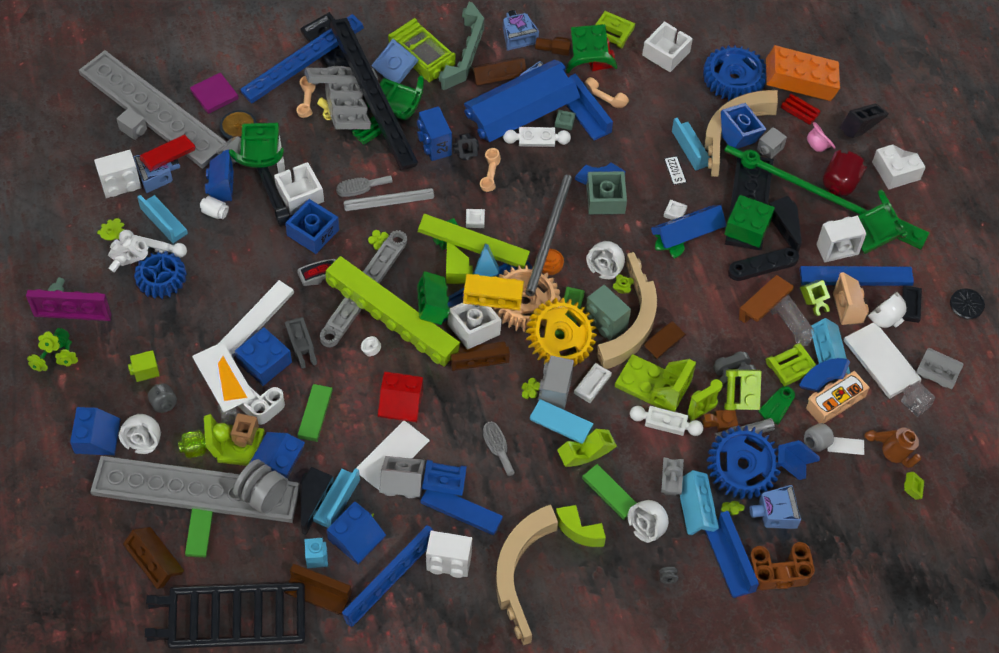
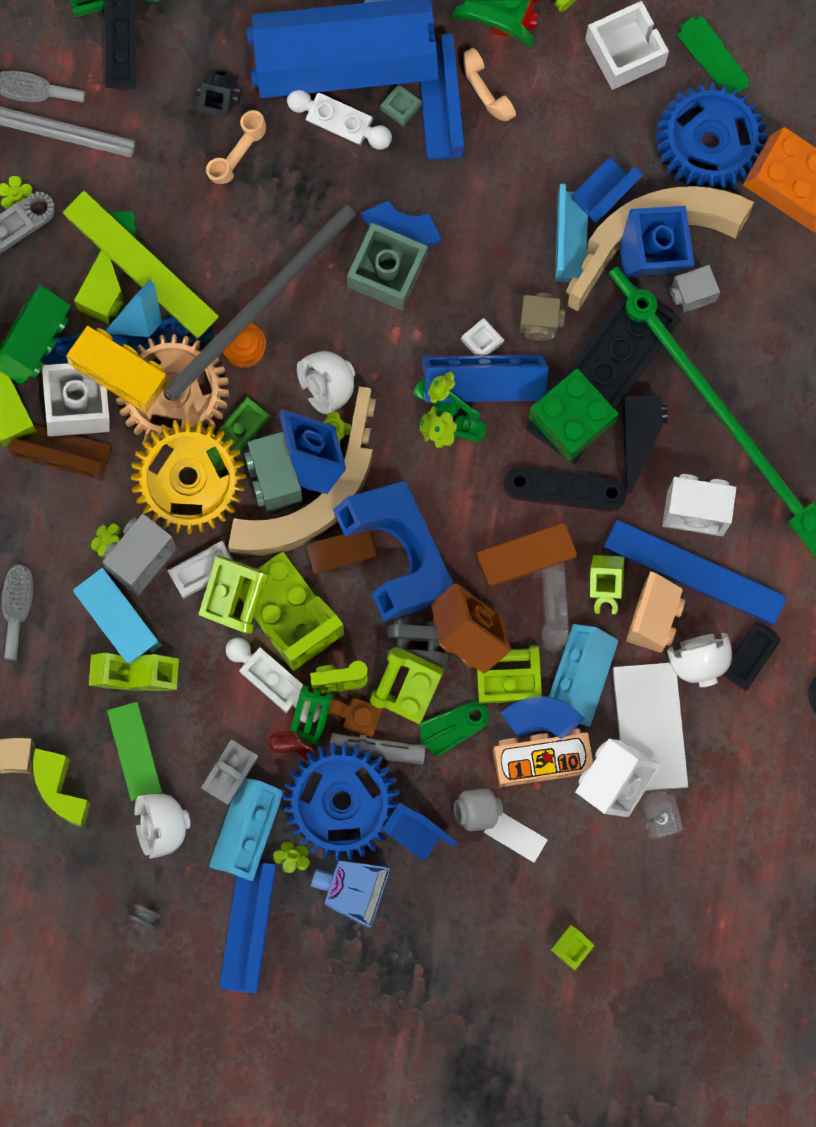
camera: 25 degrees right, 20 degrees up
blue brick [417,106,452,161] -> none
white tile [466,209,485,228] -> none
white sticker [664,156,687,185] -> none
dark orange beam [749,542,815,590] -> none
red tile [781,94,820,125] -> none
bright pink hat [807,122,836,152] -> none
dark red cylinder [823,150,867,196] -> none
green piece [858,190,908,254] -> none
dark orange piece [865,428,921,468] -> none
light grey bracket [916,348,964,389] -> none
none -> lime plate [199,556,269,633]
none -> clear red arm [268,731,316,761]
none -> blue slope [279,410,346,494]
none -> green tile [289,685,333,745]
none -> blue arch [333,481,453,622]
none -> plant [420,372,486,448]
none -> dark orange hinge [431,584,511,674]
none -> dark tan brick [519,293,565,341]
none -> blue panel [571,158,644,223]
none -> white slope [575,738,662,817]
none -> green piece [677,16,750,95]

